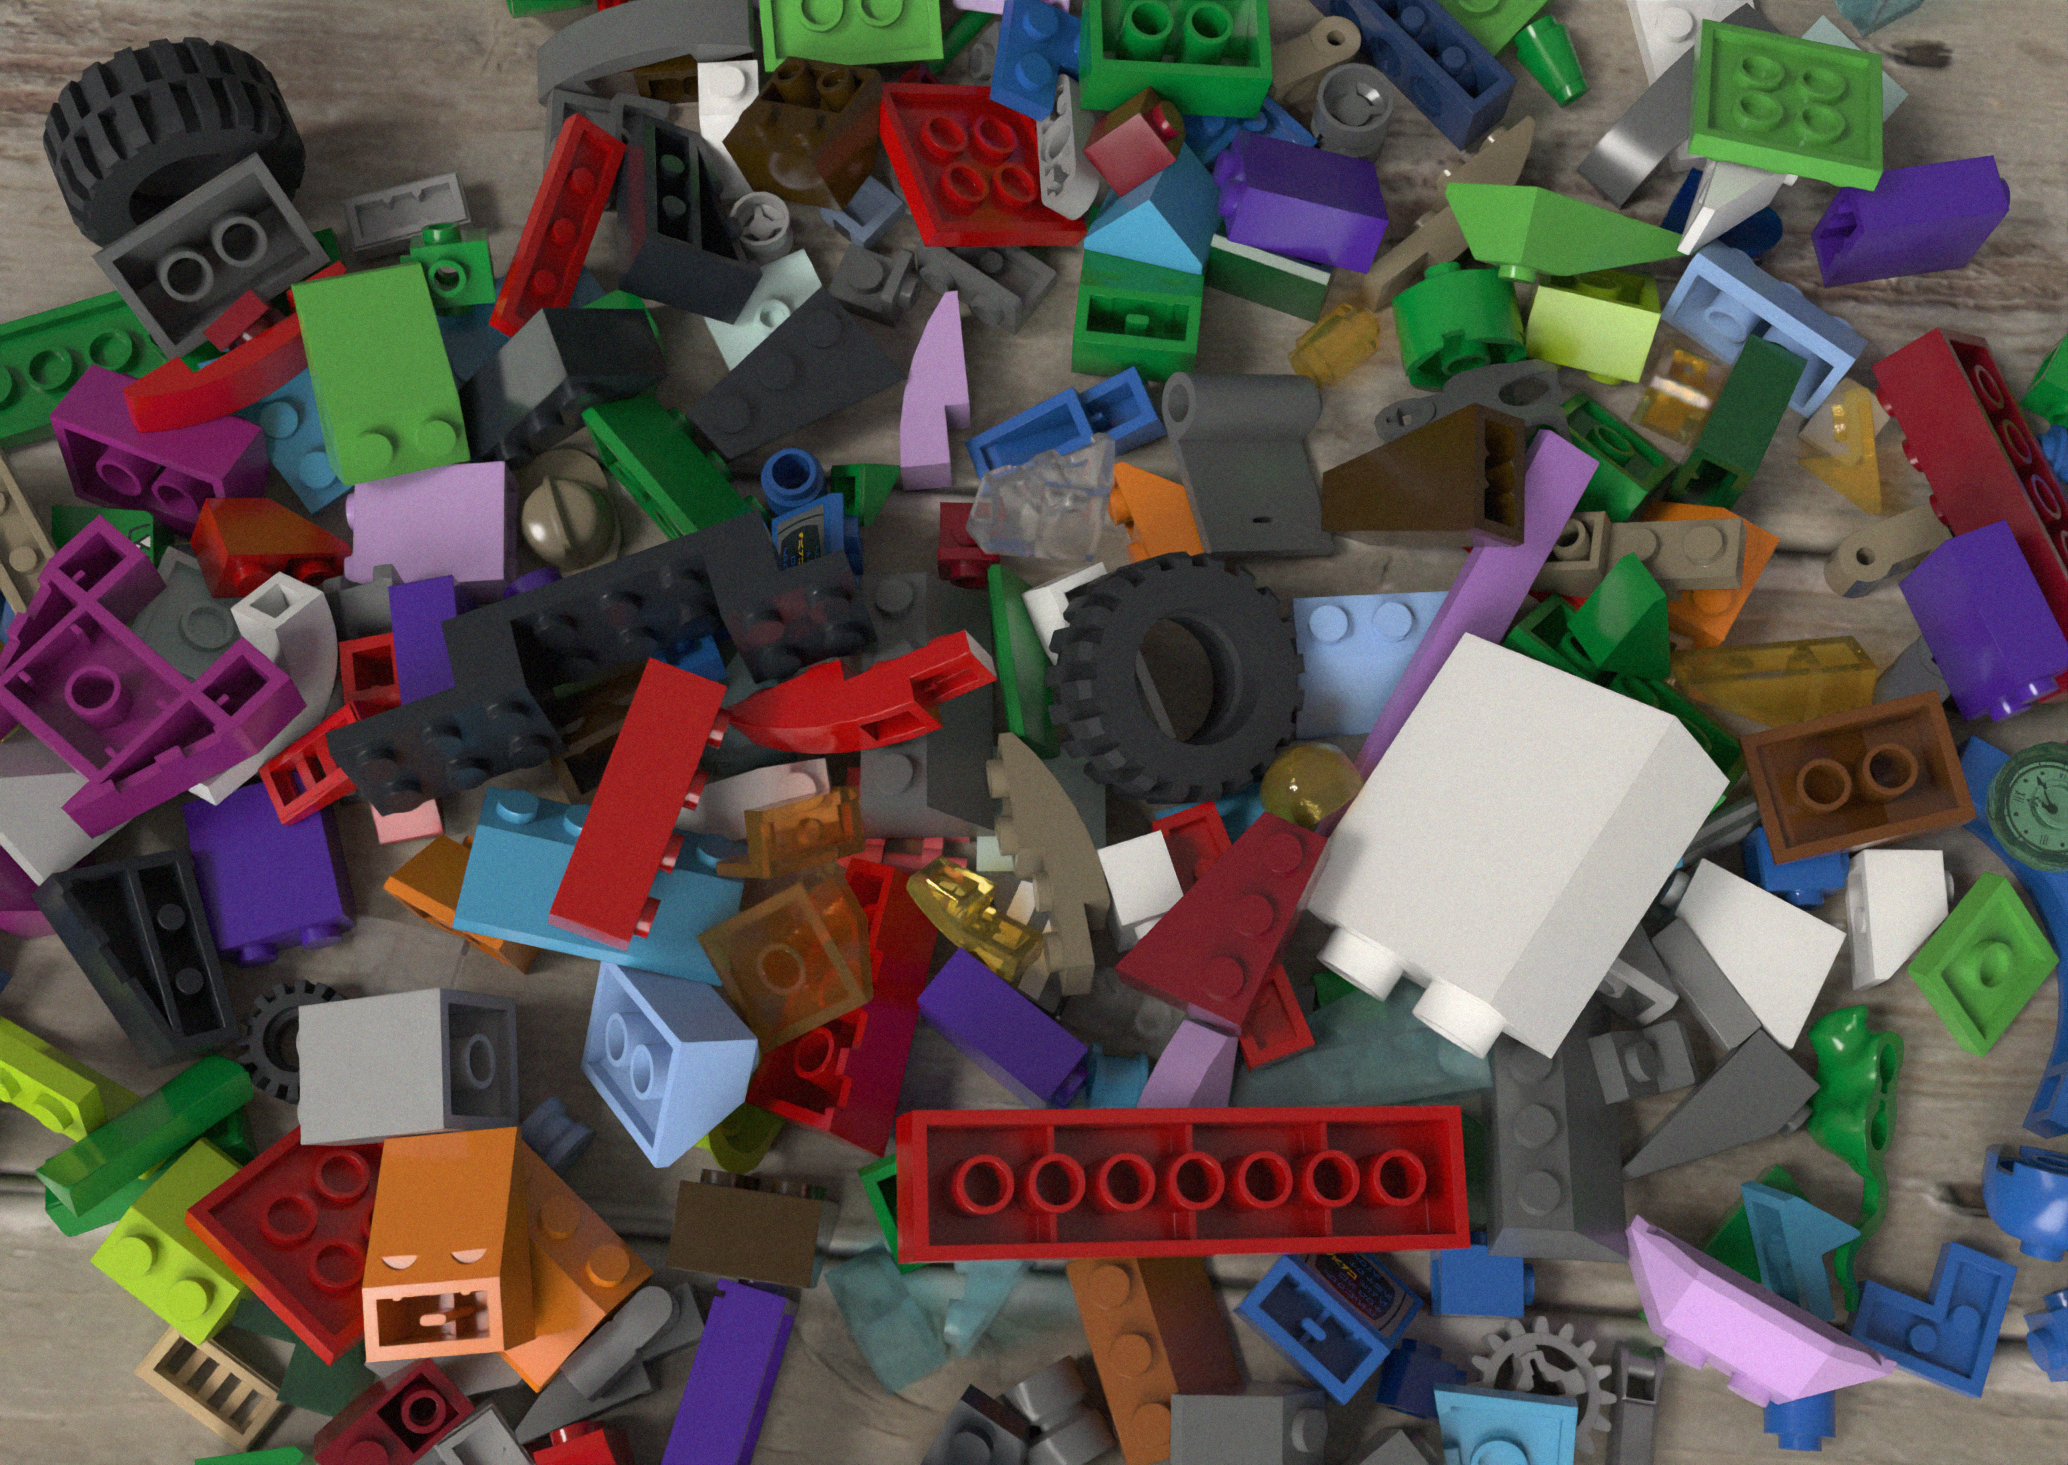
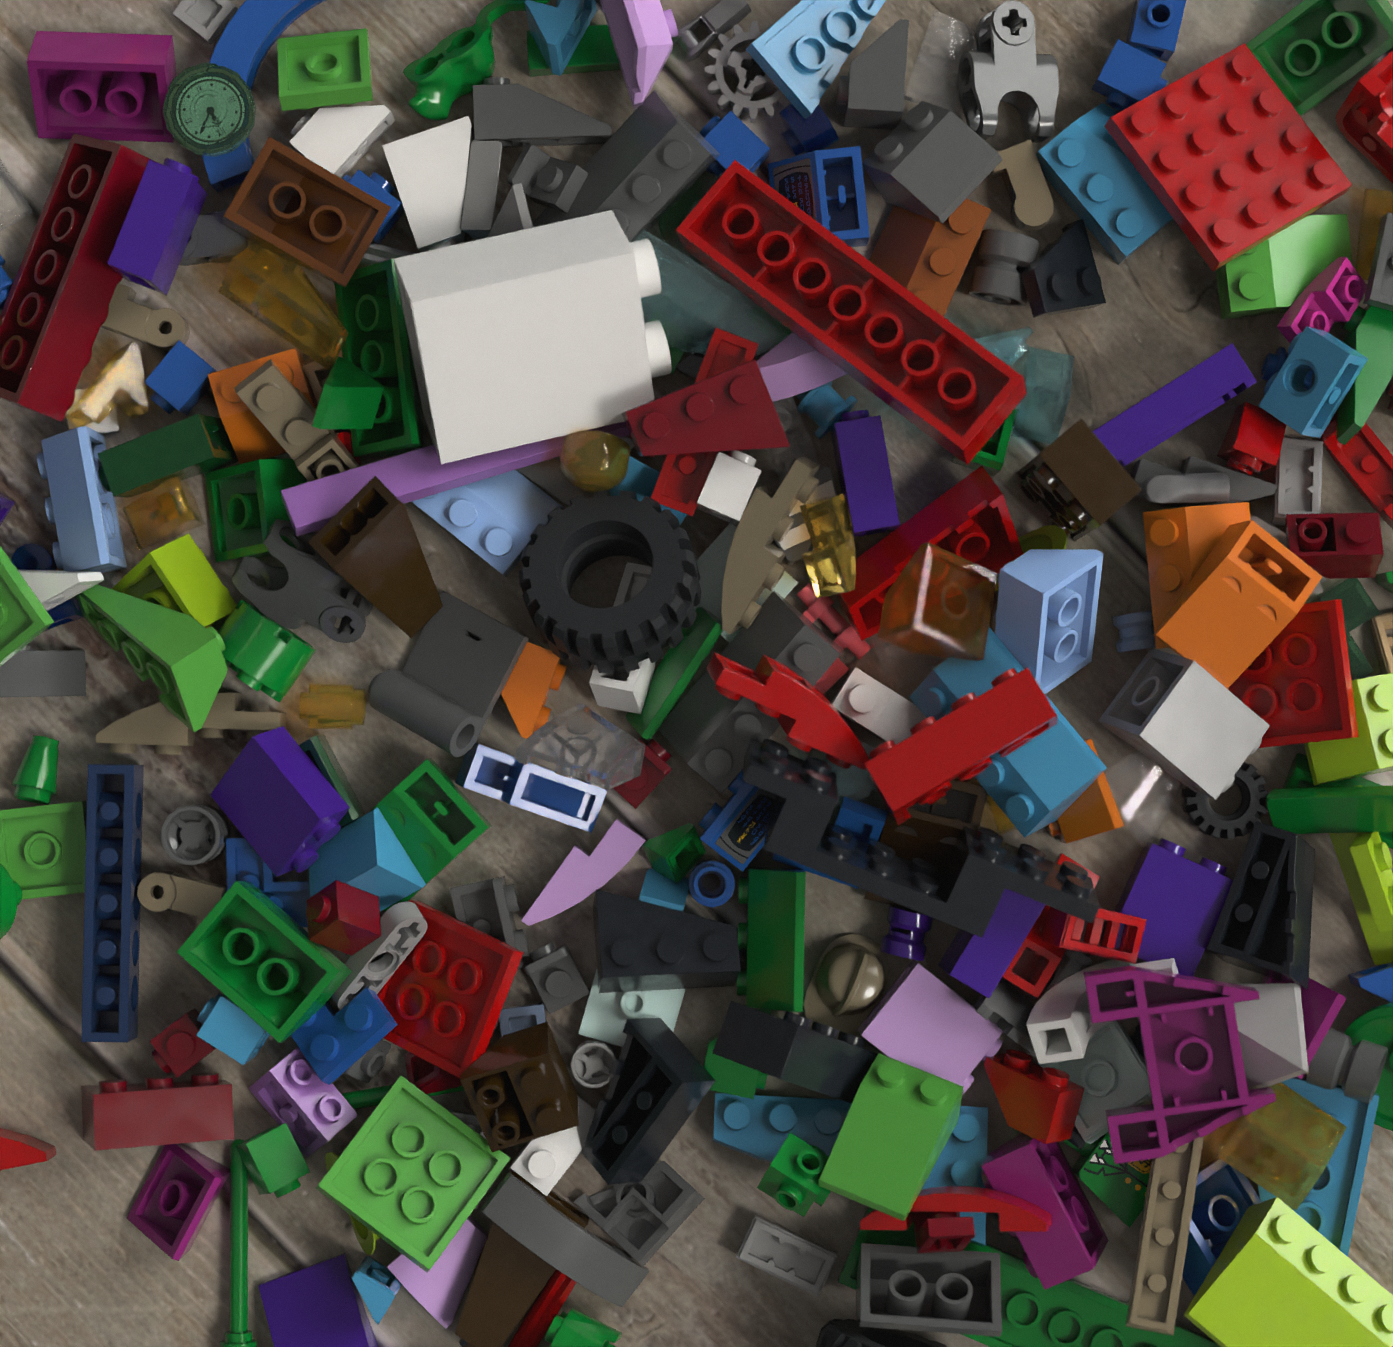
camera: 140 degrees left, 15 degrees up
red plate [488,113,627,338] -> none
clear orange panel [716,786,865,879] -> none
none -> blue brick [144,340,217,416]
none -> dark azure slope [639,869,689,912]

